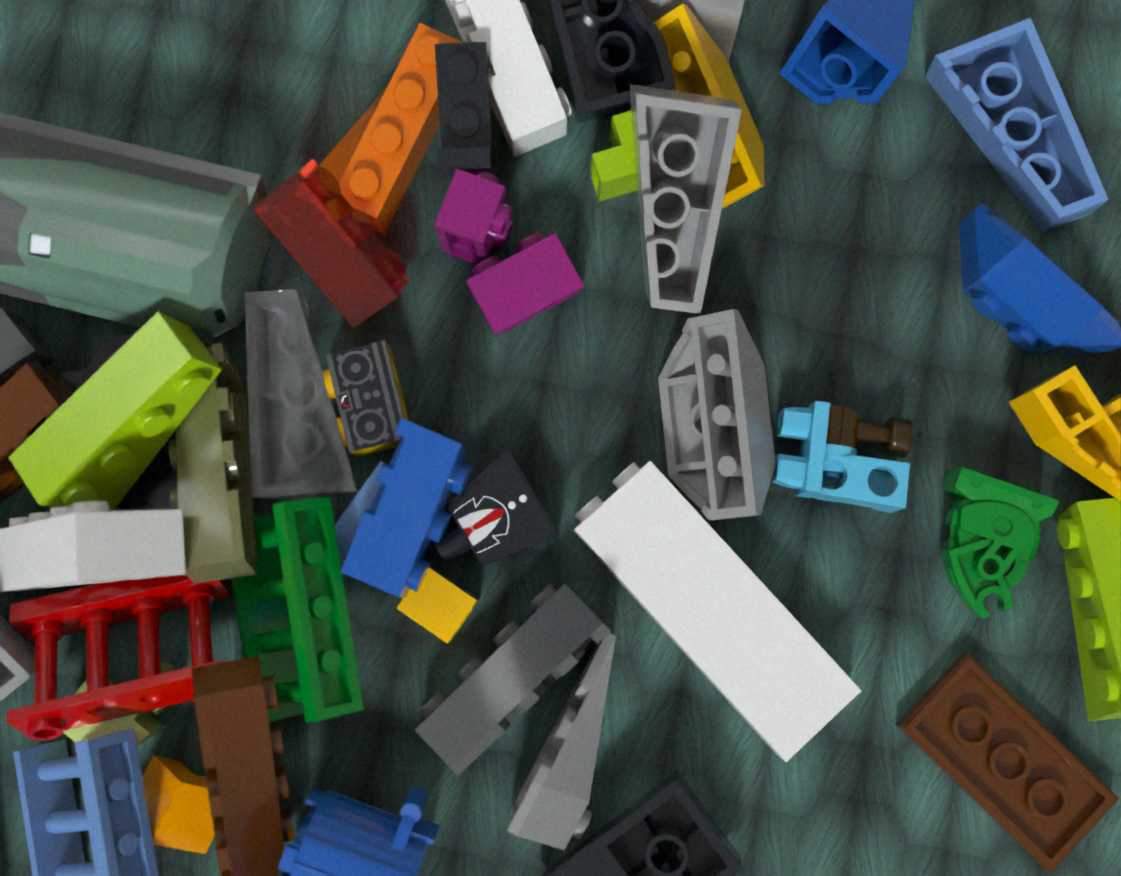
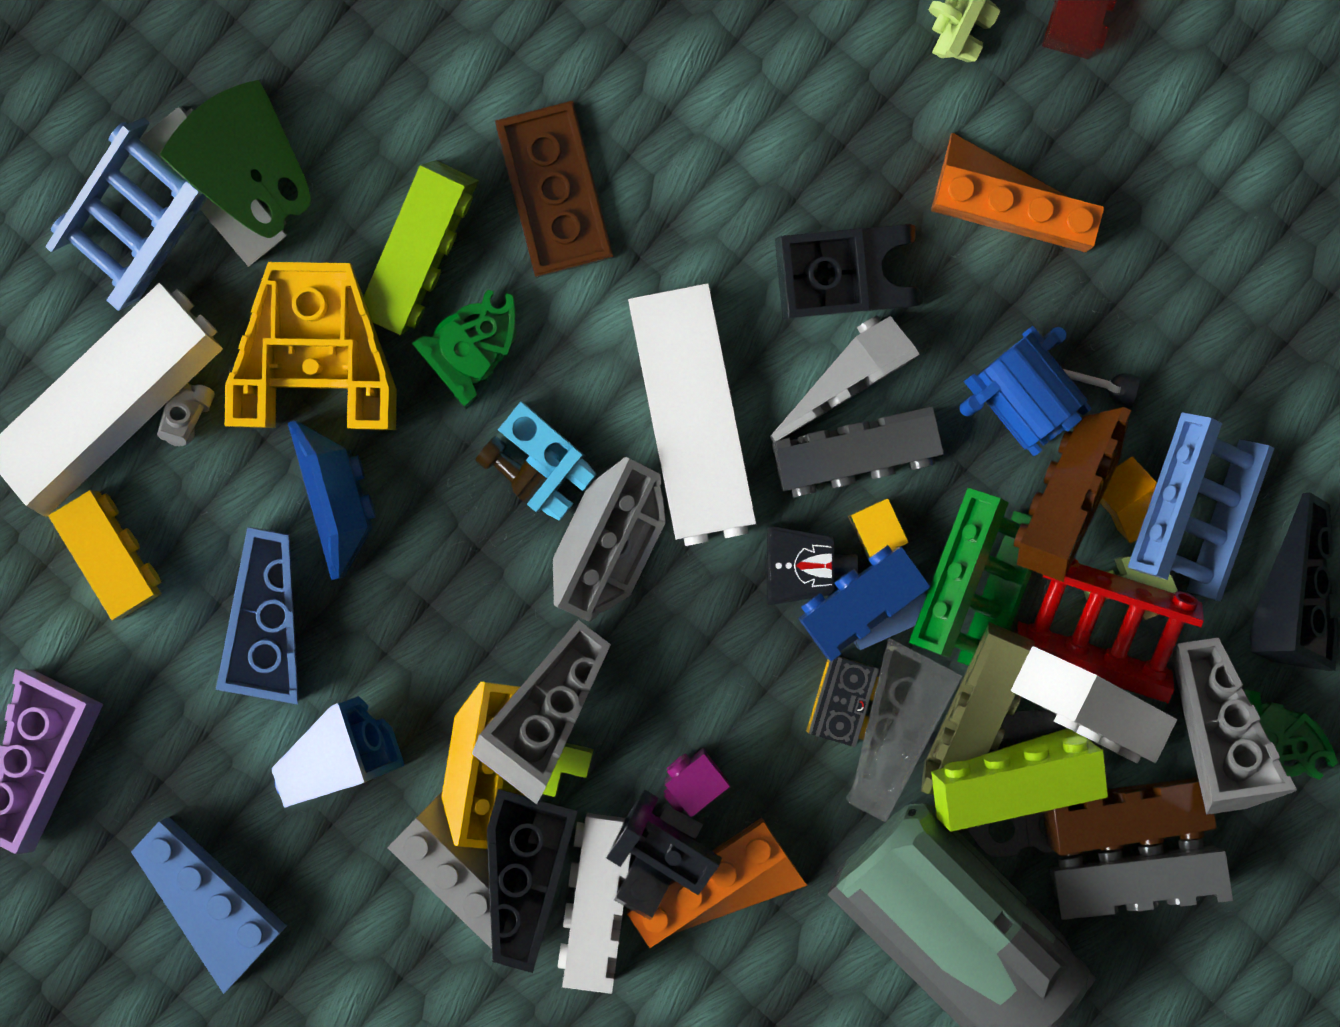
camera: 145 degrees left, 5 degrees up
clear red brick [253,159,410,328] -> none
magenta brick [466,232,584,338] -> none
none -> black bracket [606,790,722,895]

